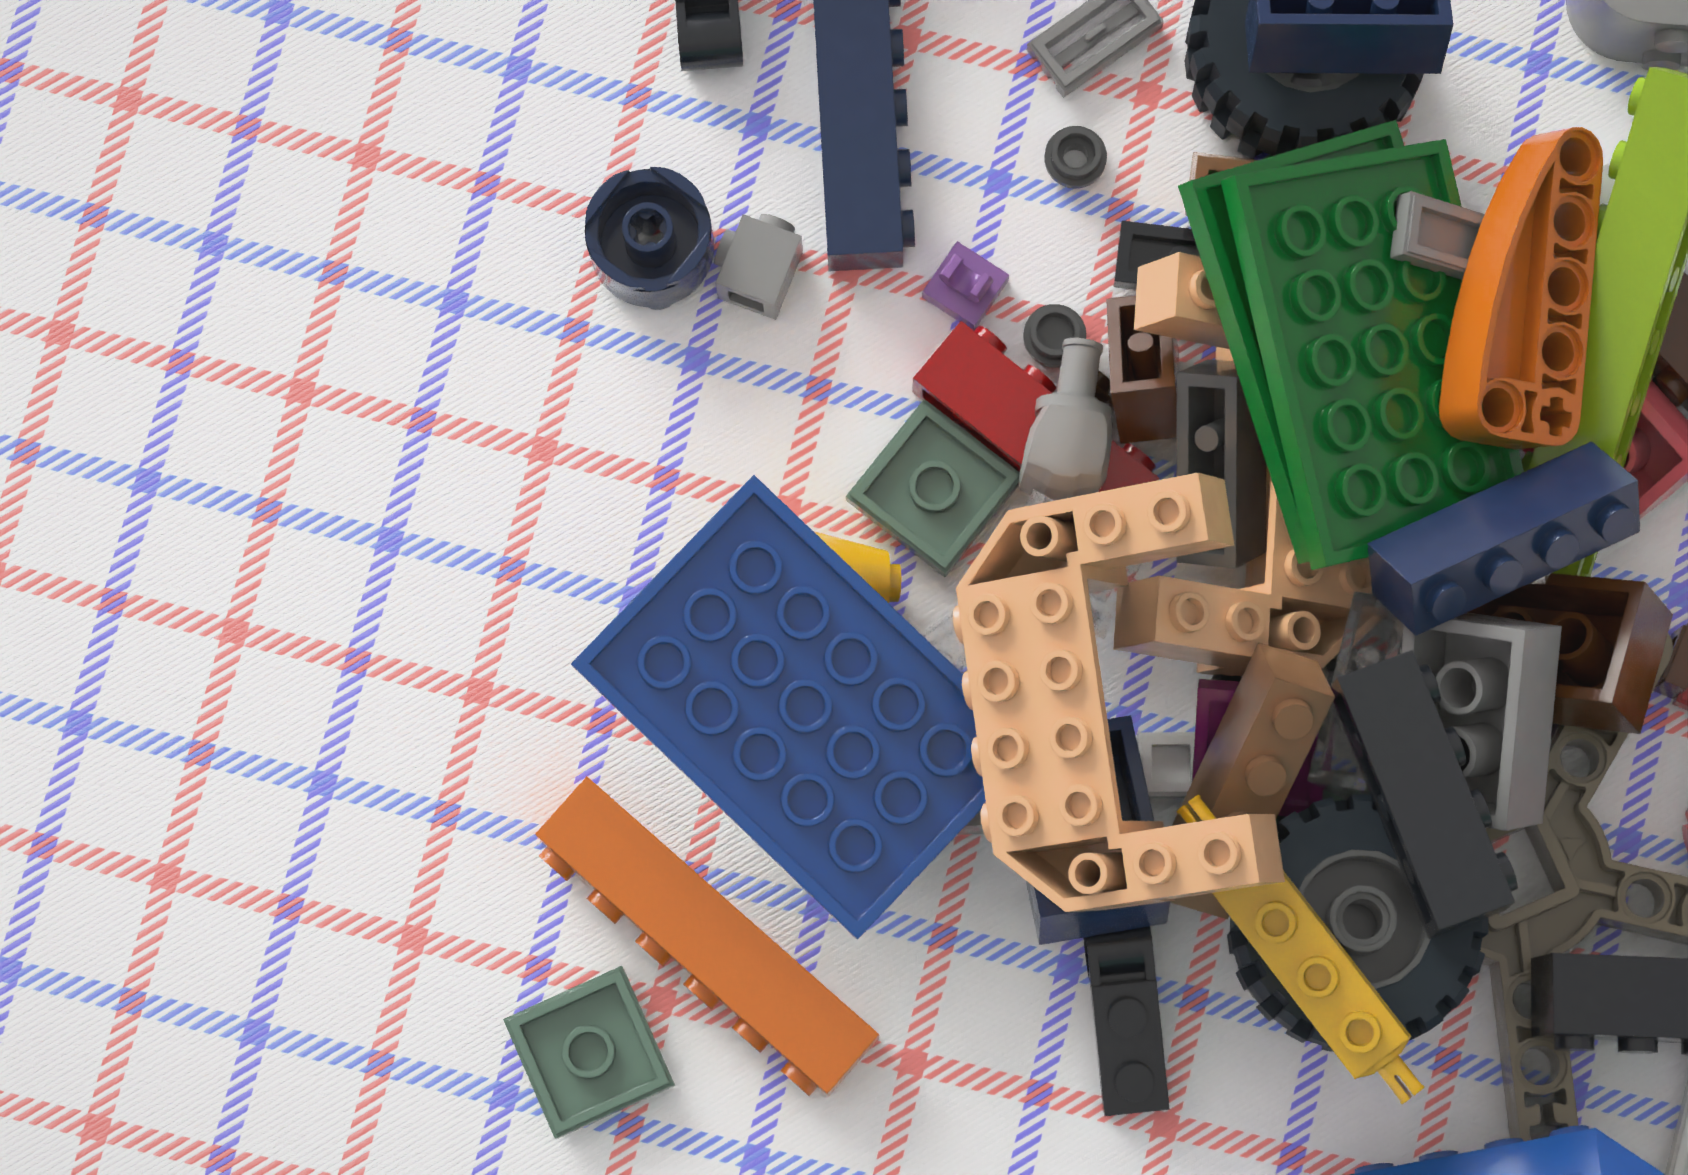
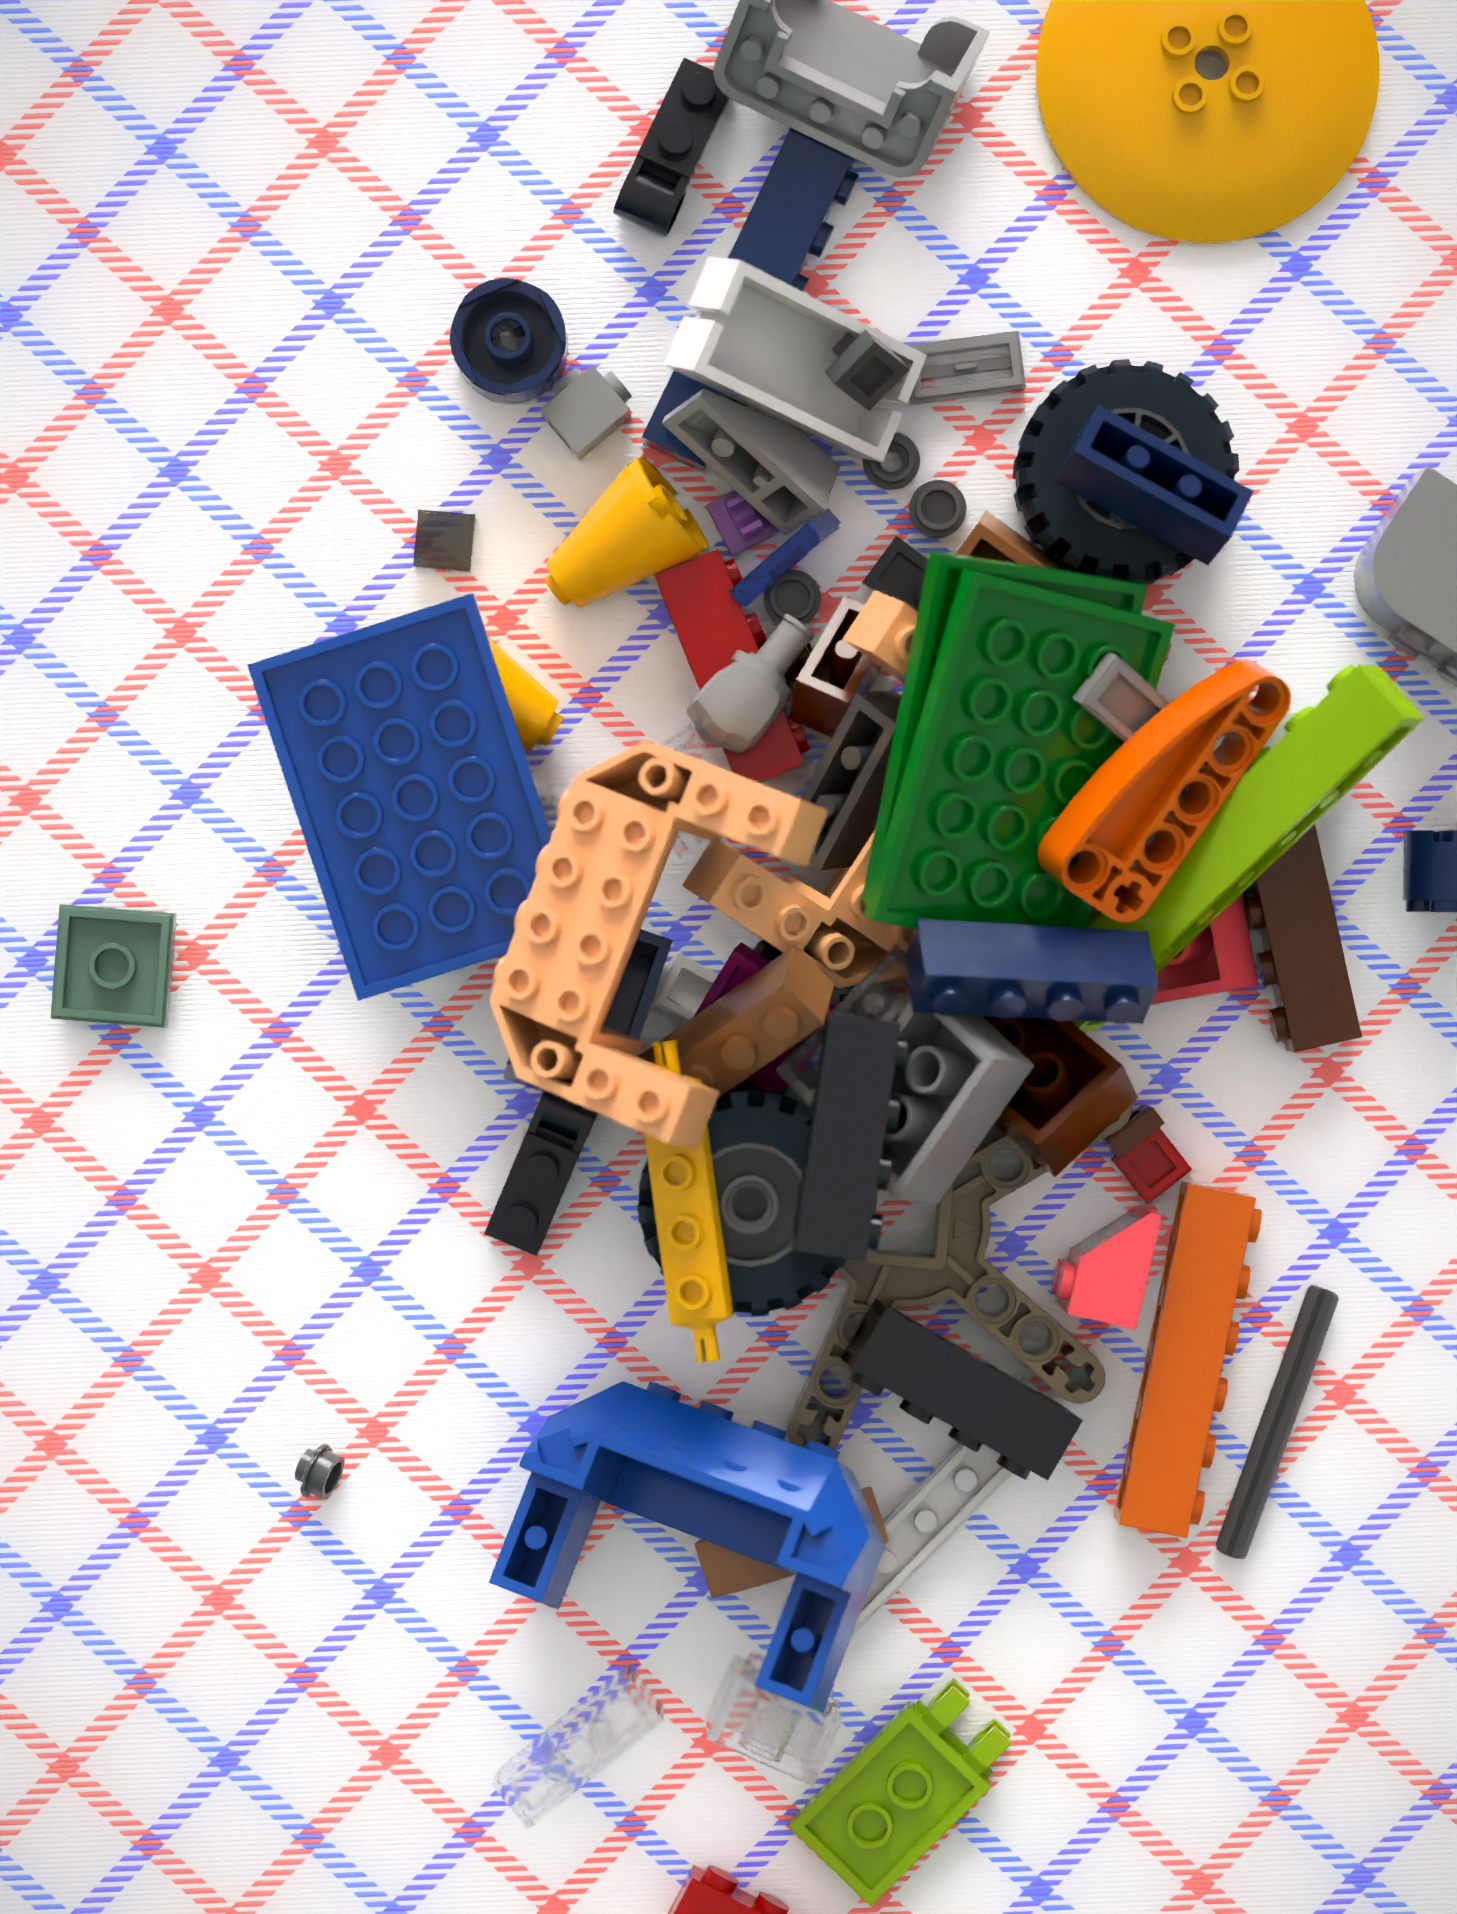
camera: 30 degrees right, 10 degrees up
orange brick [535,776,880,1097] -> none
sand green plate [845,399,1020,577] -> none
none -> clear smoke tile [413,509,476,573]
none -> yellow cone [545,457,708,608]
none -> light grey slope [662,389,840,536]
none -> white piece [663,256,927,463]
none -> clear blue tile [728,508,841,607]
none -> dark grey tile [825,329,910,411]
none -> dark grey plate [909,480,967,538]

